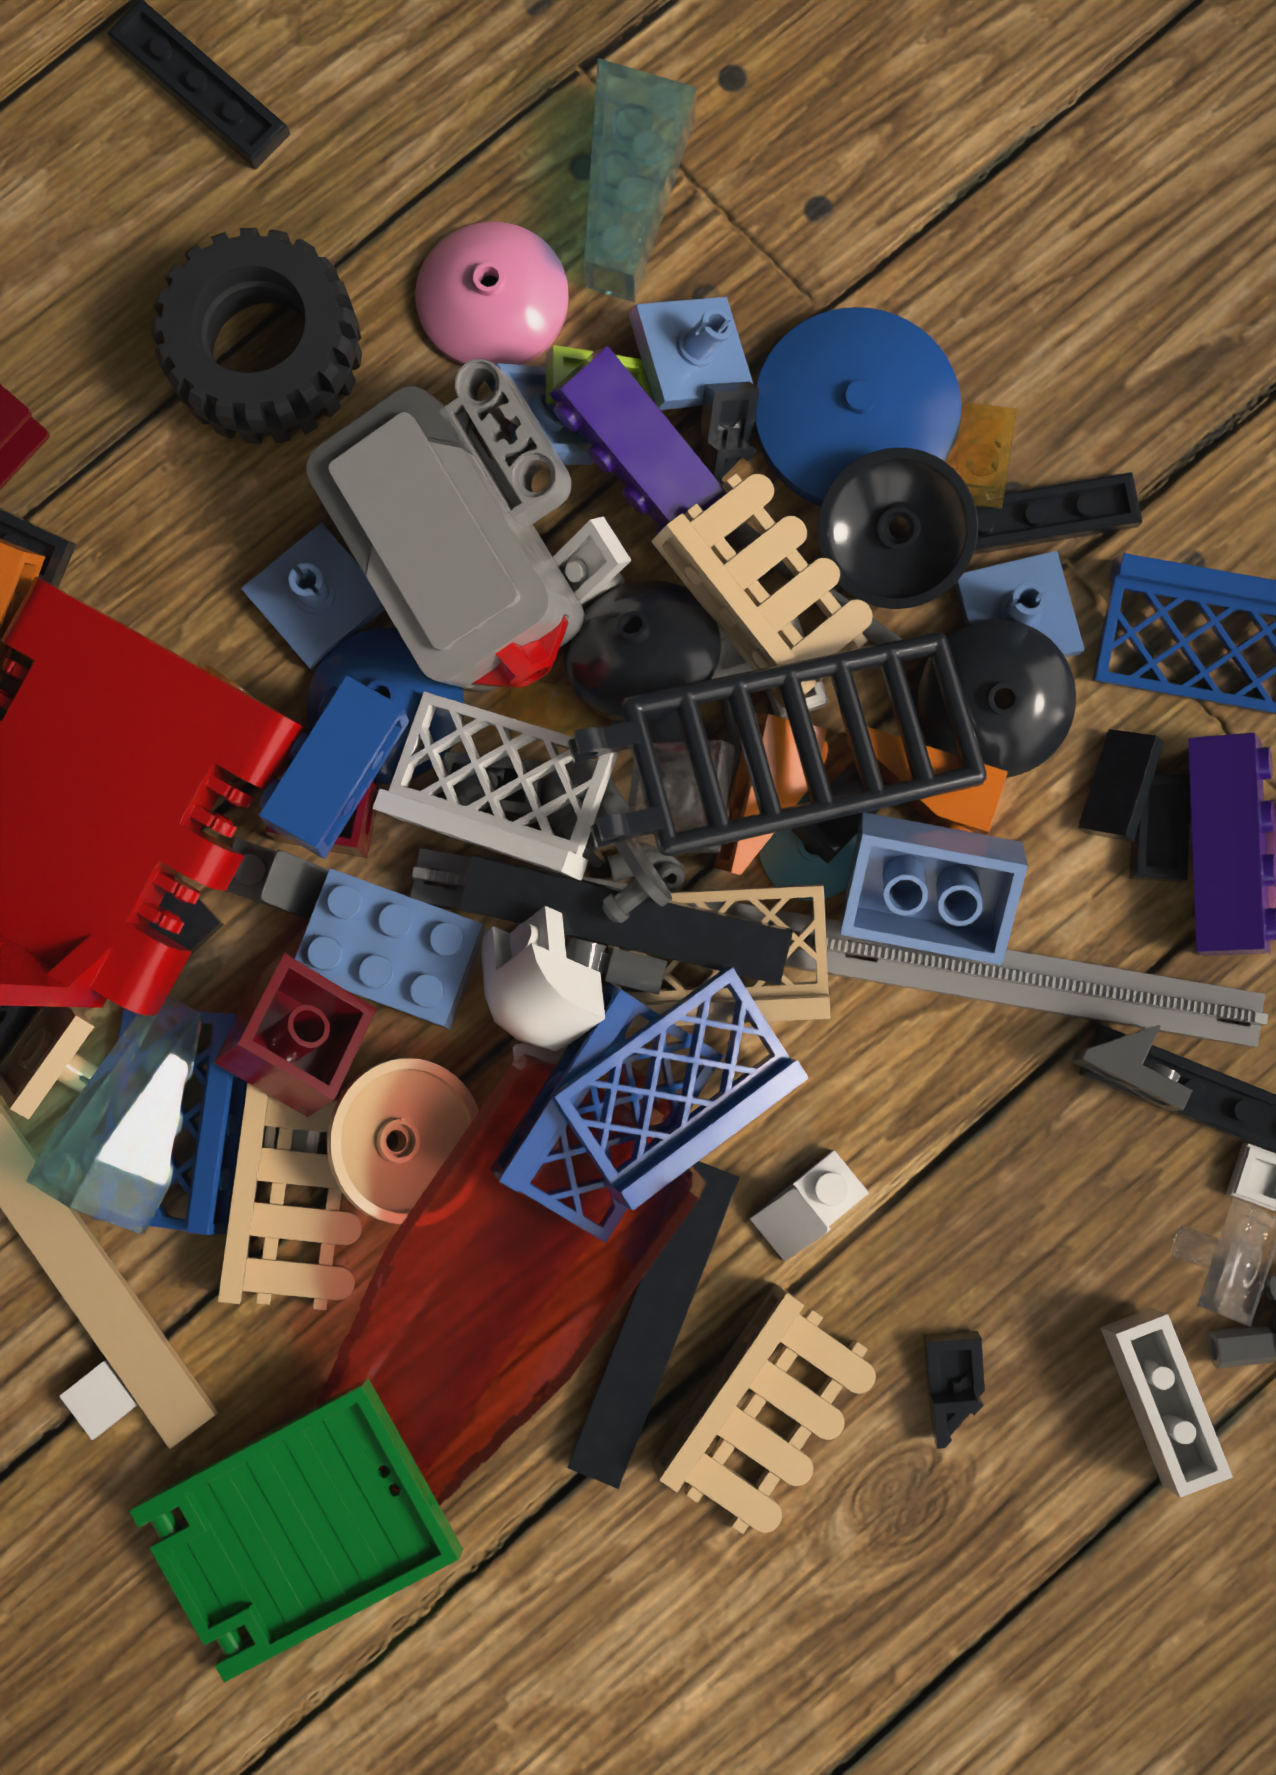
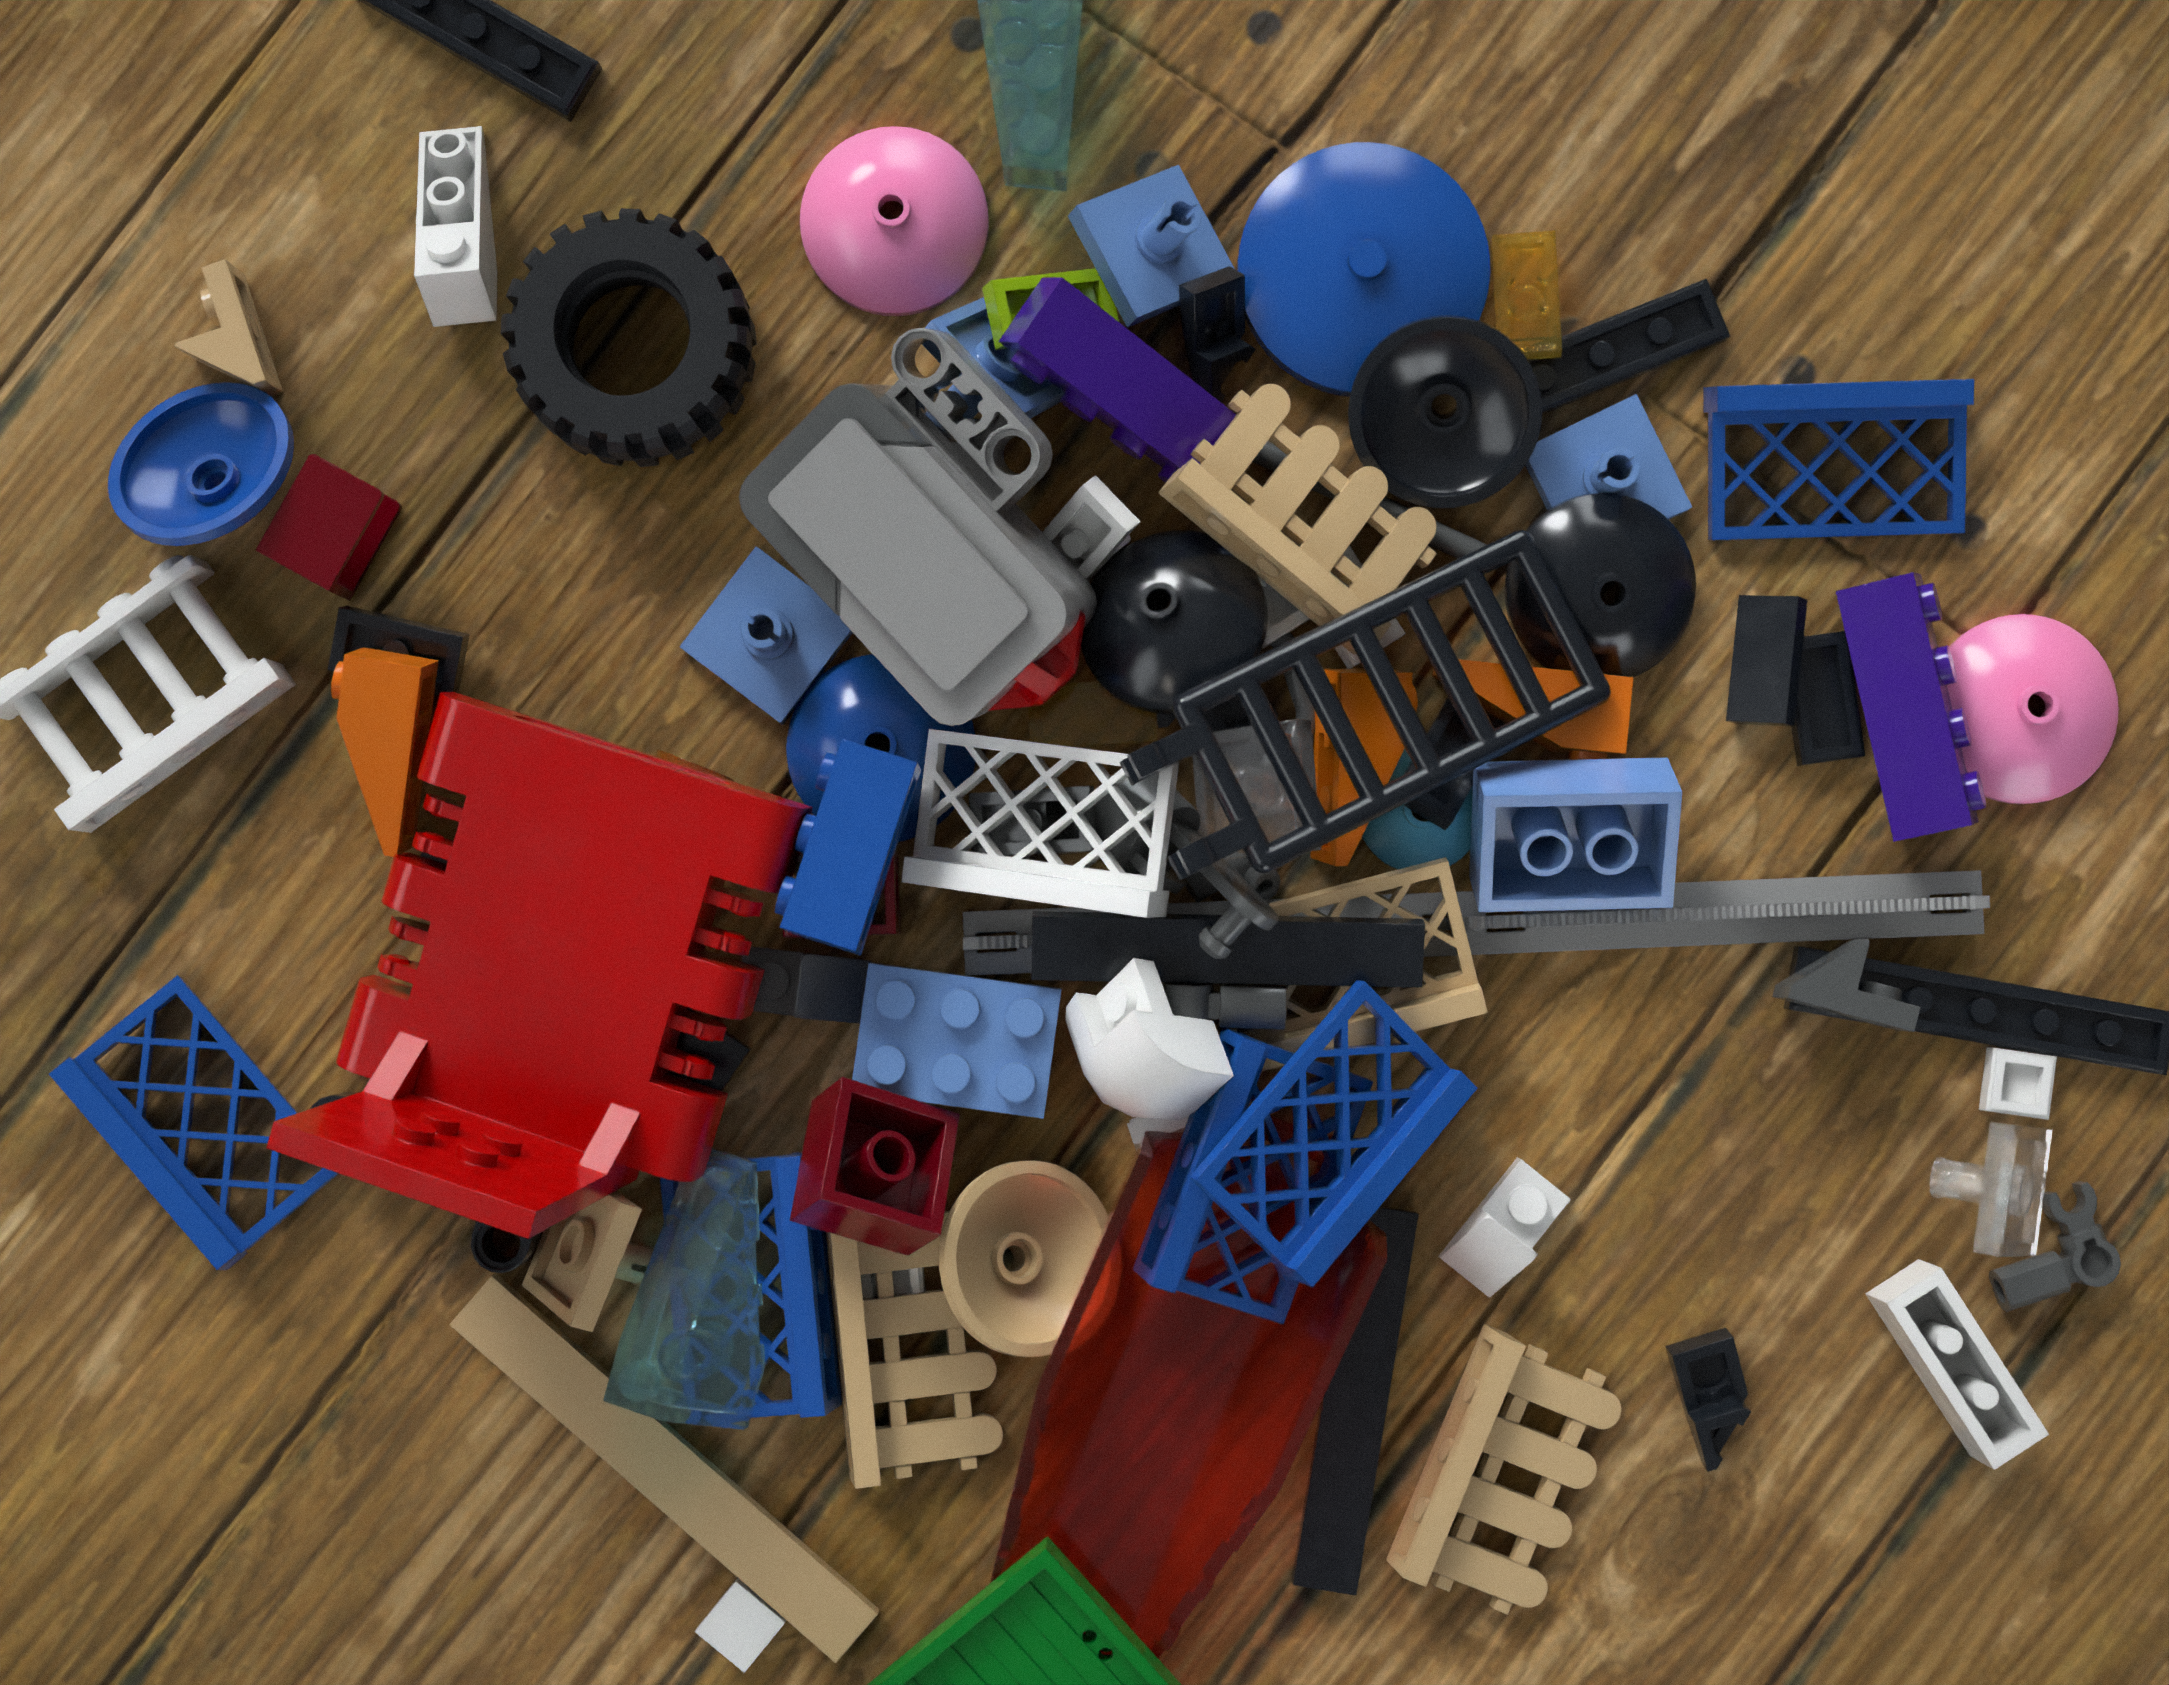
camera: 15 degrees left, 5 degrees up
none -> white slope [414,126,497,327]

